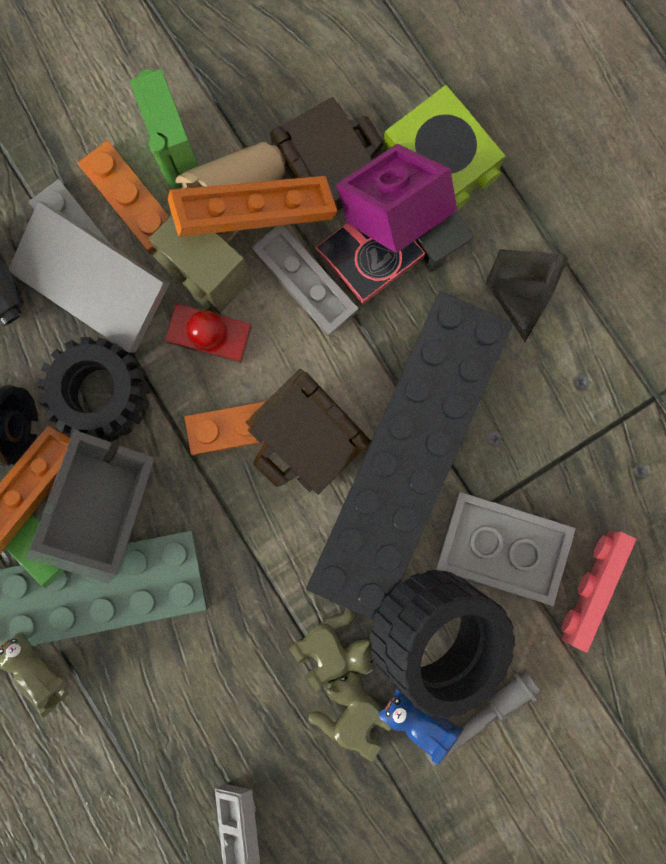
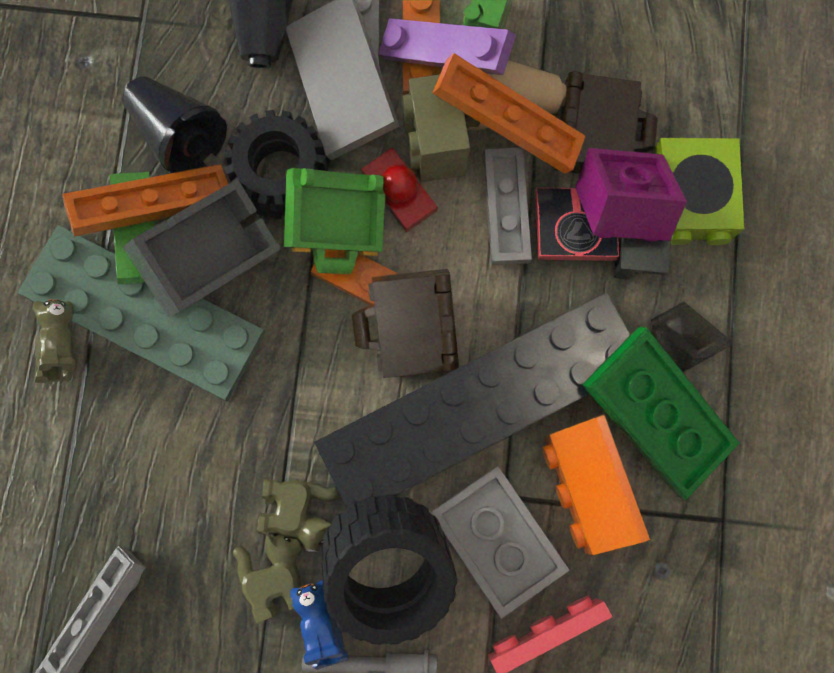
camera: 35 degrees right, 5 degrees down
none -> bright green piece [284,168,385,274]
none -> medium lavender plate [378,18,516,75]
none -> orange slope [542,415,650,555]
none -> green tile [582,326,740,501]

